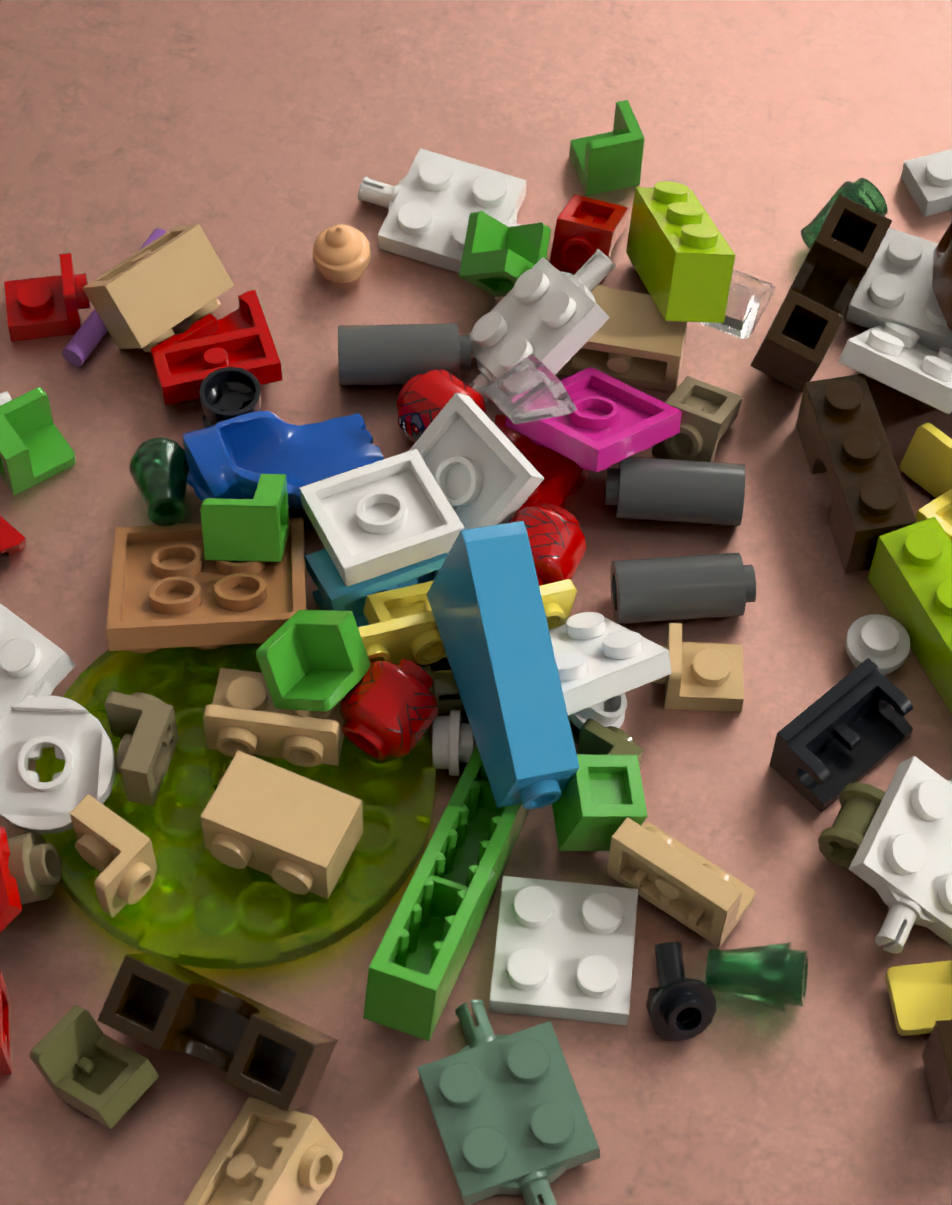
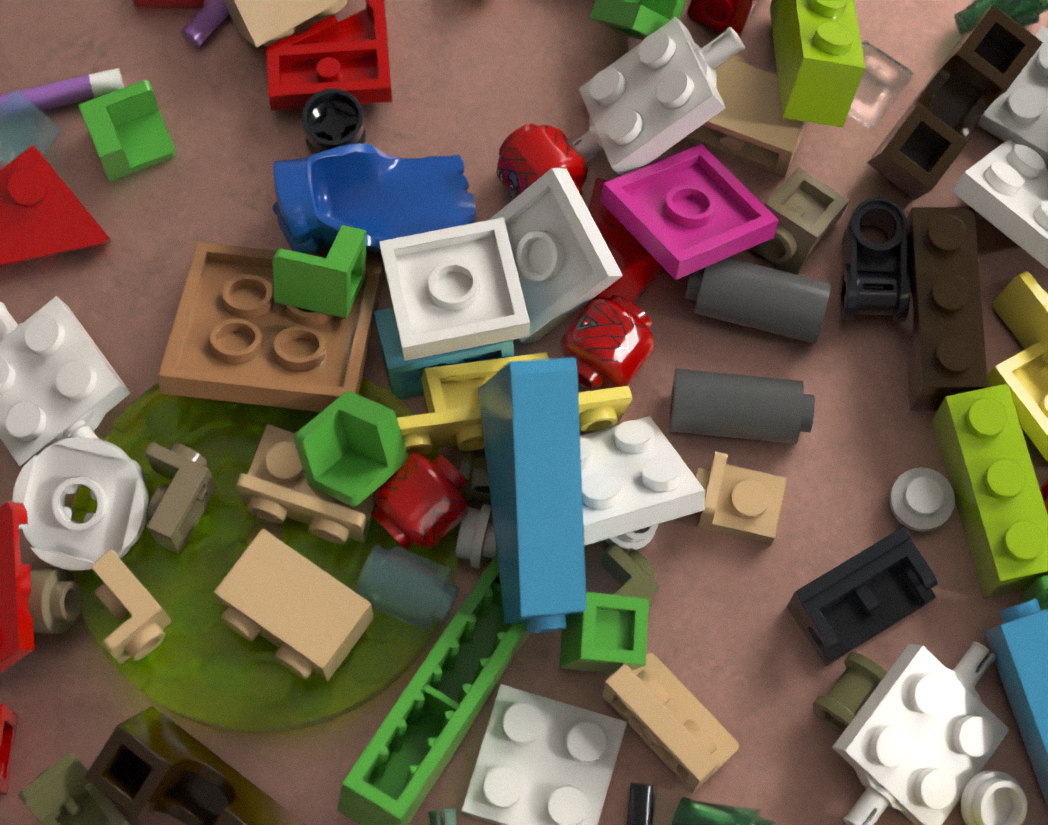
camera: 10 degrees right, 15 degrees up
clear green cone [129,437,190,526] -> none
dark grey brick [338,323,471,386] -> none
clear slope [483,354,577,425] -> none
none -> clear light blue brick [356,545,460,631]
none -> black piece [839,197,911,322]

